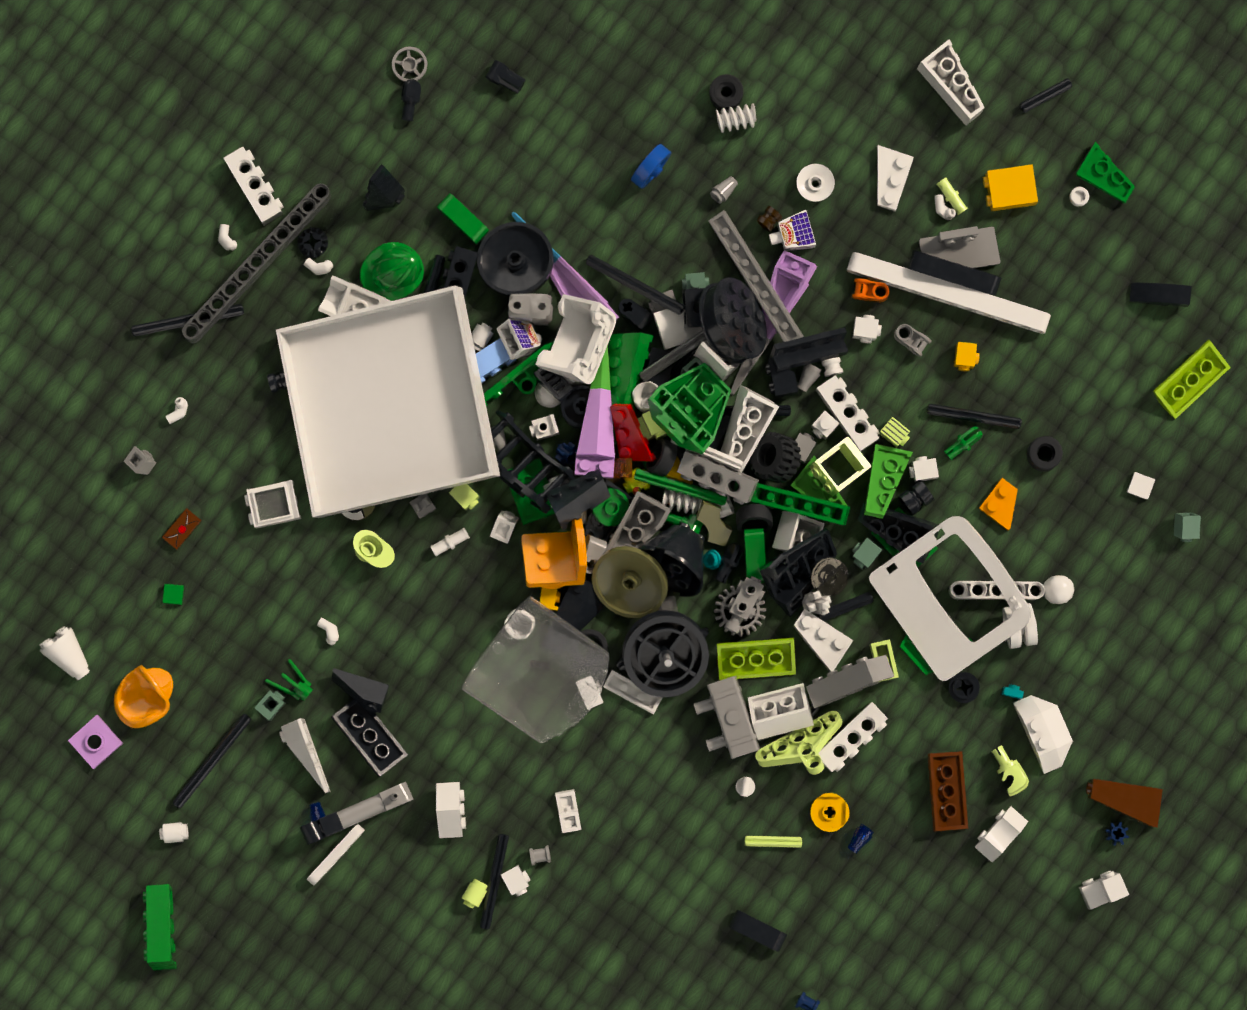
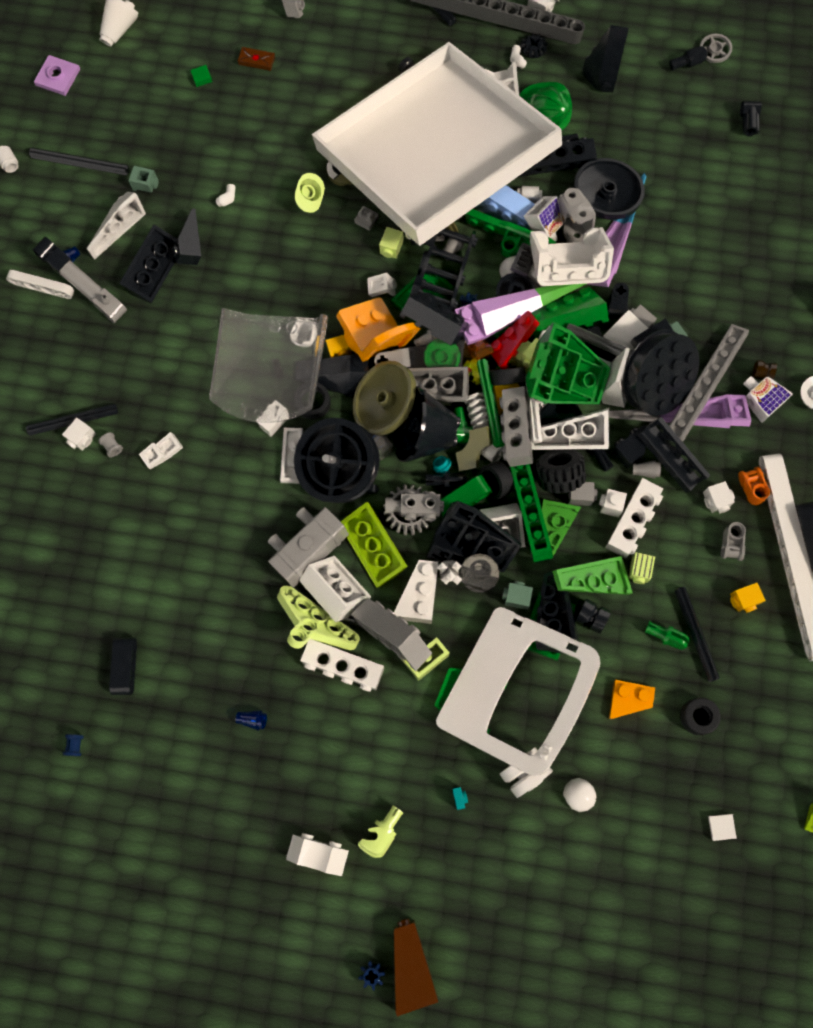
camera: 65 degrees right, 10 degrees down
light orange piece [114,665,173,728] -> none
white arm [166,397,188,424] -> none
window [244,480,301,529] -> none
green plant [265,659,313,701] -> none
white pin [430,528,470,556] -> none
white brick [436,782,466,838] -> none
green beam [437,193,489,244] -> none
yellowish green brick [462,879,488,909] -> none
white brick [529,414,559,441] -> none
black axle [586,255,684,315] -> none
blue wheel [631,144,671,189] -> none
light grey cone [710,176,738,204] -> none
white plate [736,777,755,797] -> none
yellowish green axle [745,836,802,848] -> none
yellowish green window [809,437,872,497] -> none
yellow plate [810,793,849,832] -> none
black axle [818,592,874,621] -> none
white wheel [822,357,843,377] -> none
white brick [909,456,939,482] -> none
reddish brown slope [927,751,968,831] -> none
white beam [948,581,1045,600] -> none
black gear [949,672,980,703] -> none
white wedge [1013,695,1073,774] -> none
white brick [1079,871,1129,910] -> none
sand green brick [1174,512,1201,542] -> none

